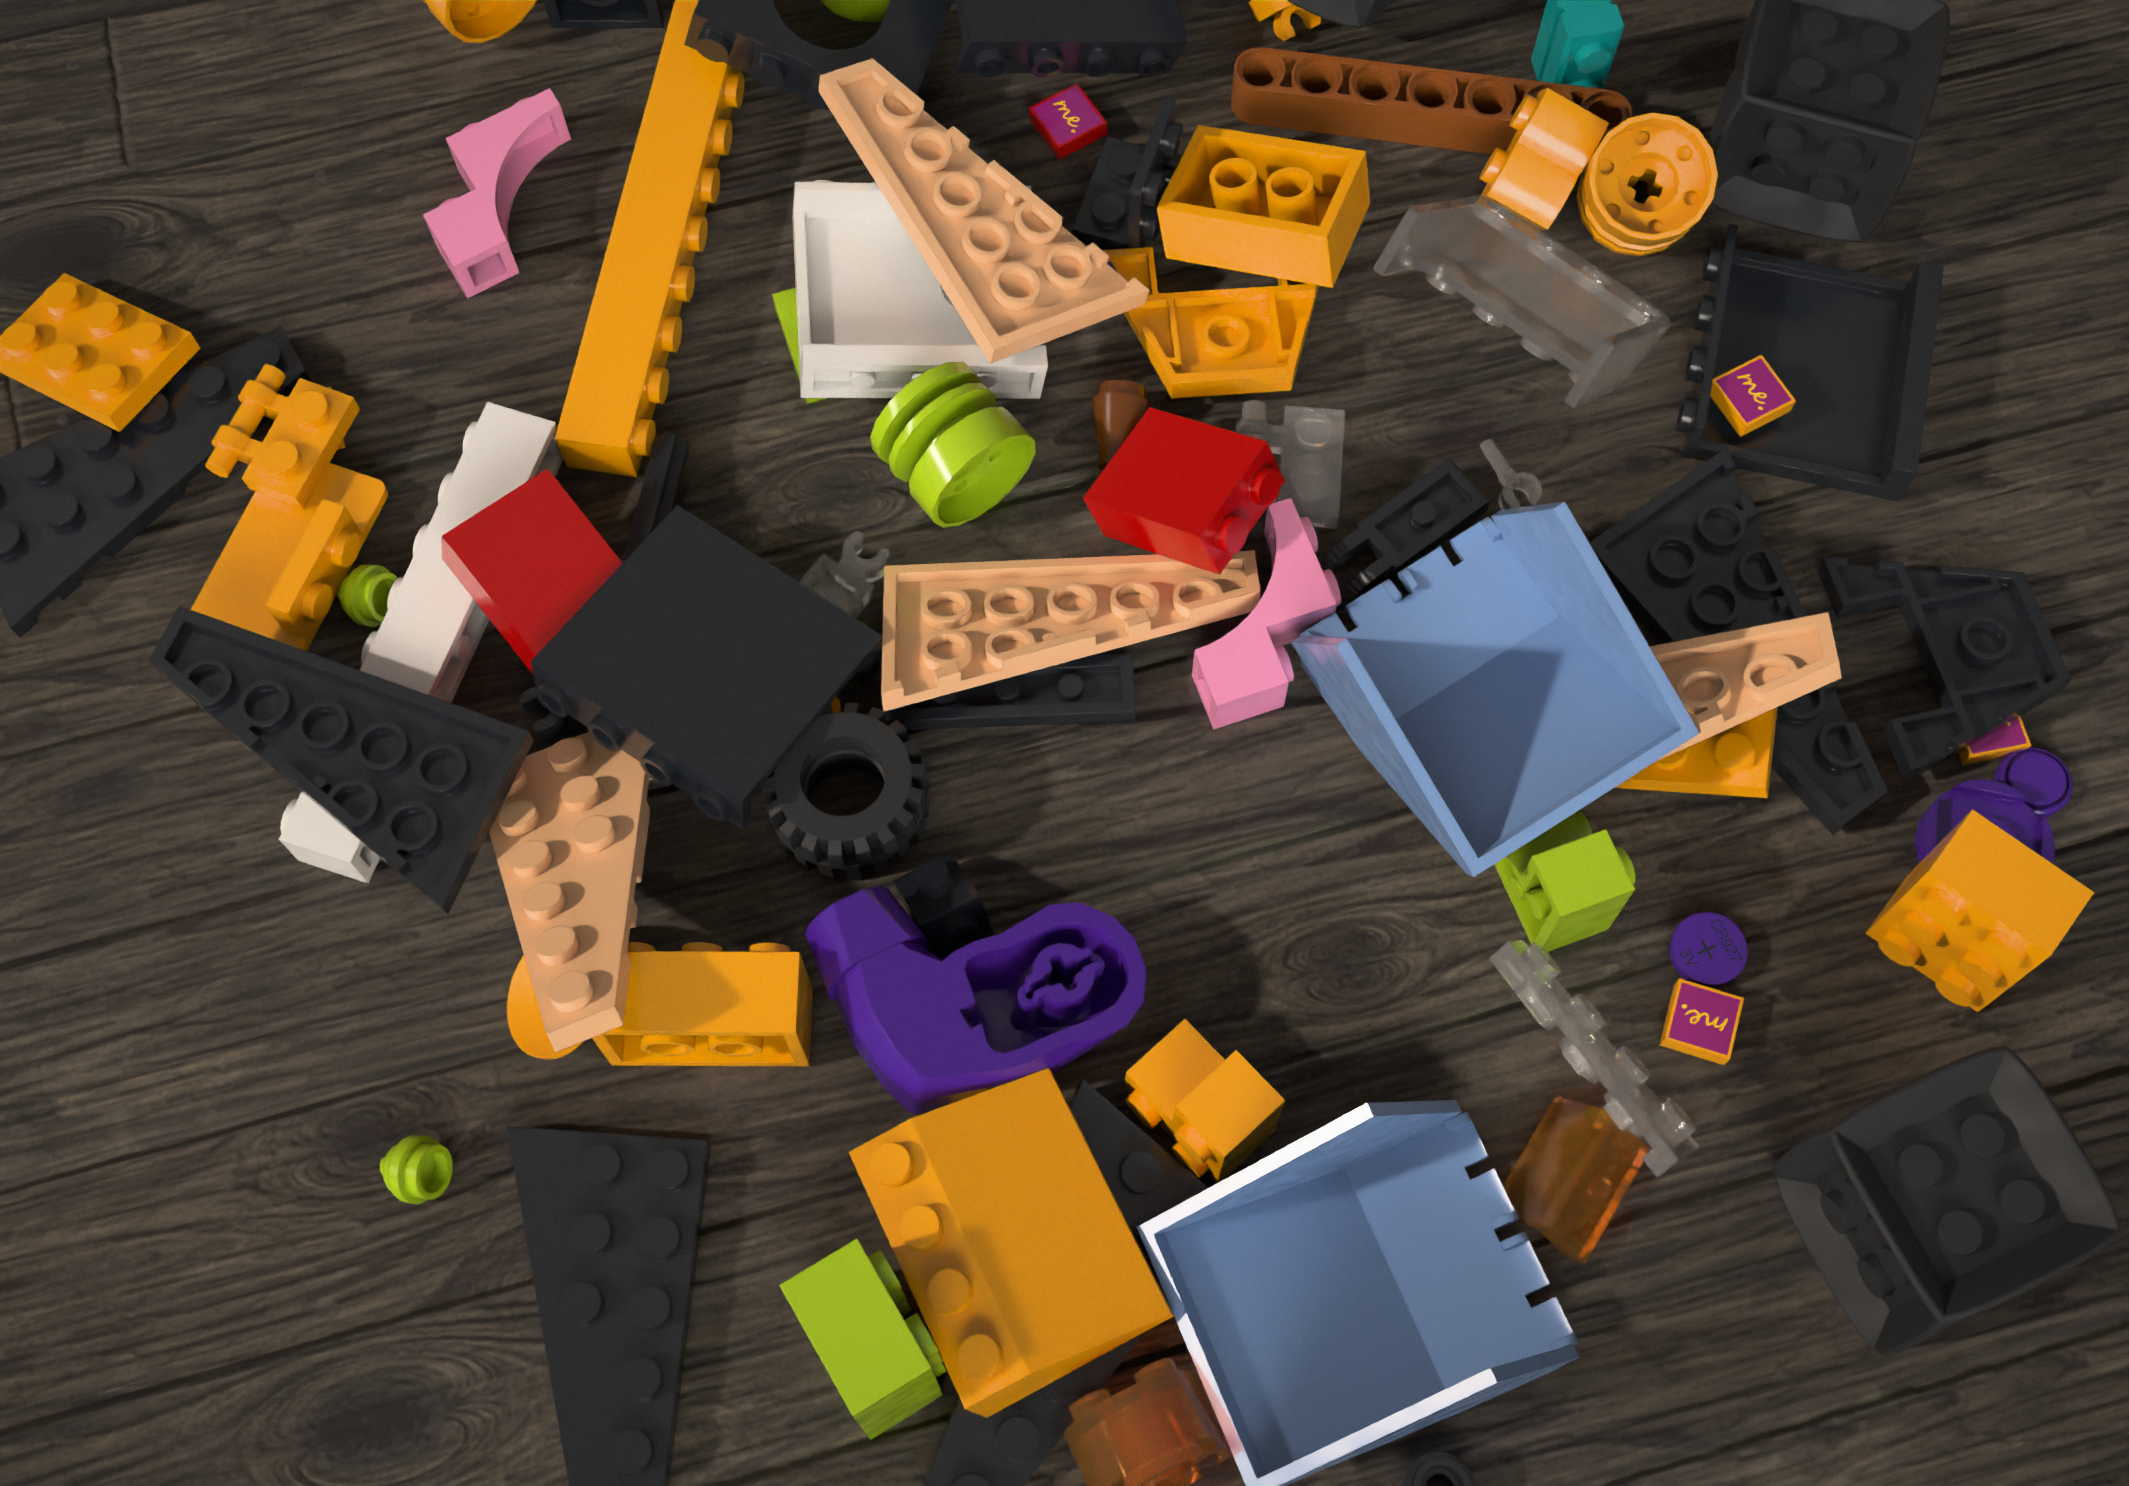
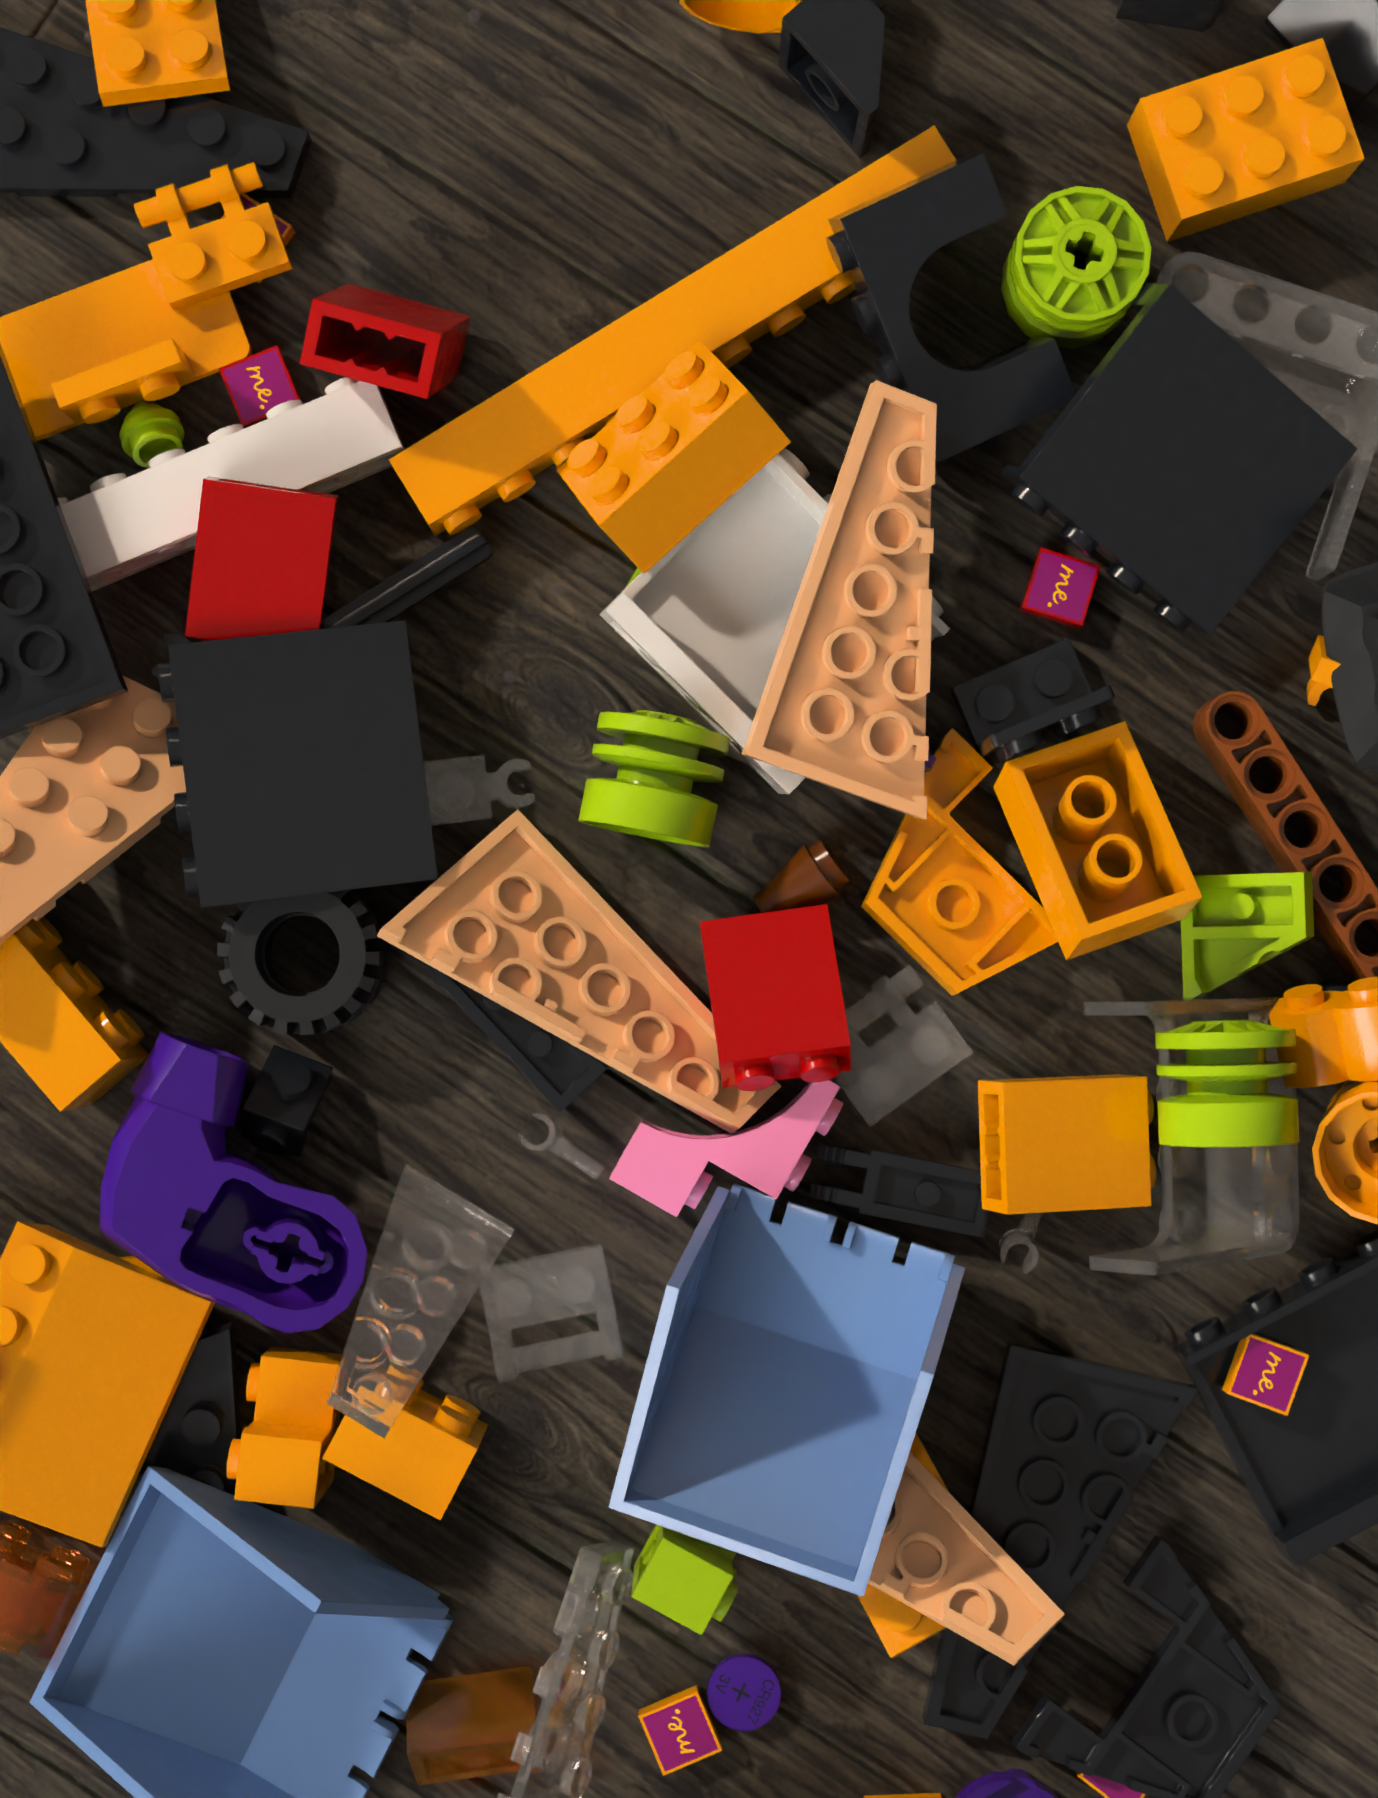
camera: 50 degrees right, 20 degrees up
bright pink arch [423,88,571,299] -> none
none -> magenta tile [219,345,301,429]
none -> red brick [300,283,471,399]
none -> light orange brick [322,1365,489,1521]
none -> clear wing [327,1164,515,1438]
none -> clear plate [477,1243,625,1383]
none -> clear hand [518,1113,604,1180]
none -> light orange brick [556,340,791,574]
none -> light orange brick [978,1074,1156,1215]
none -> lime wheel [1155,1020,1299,1147]
none -> lime wing [1181,872,1314,998]

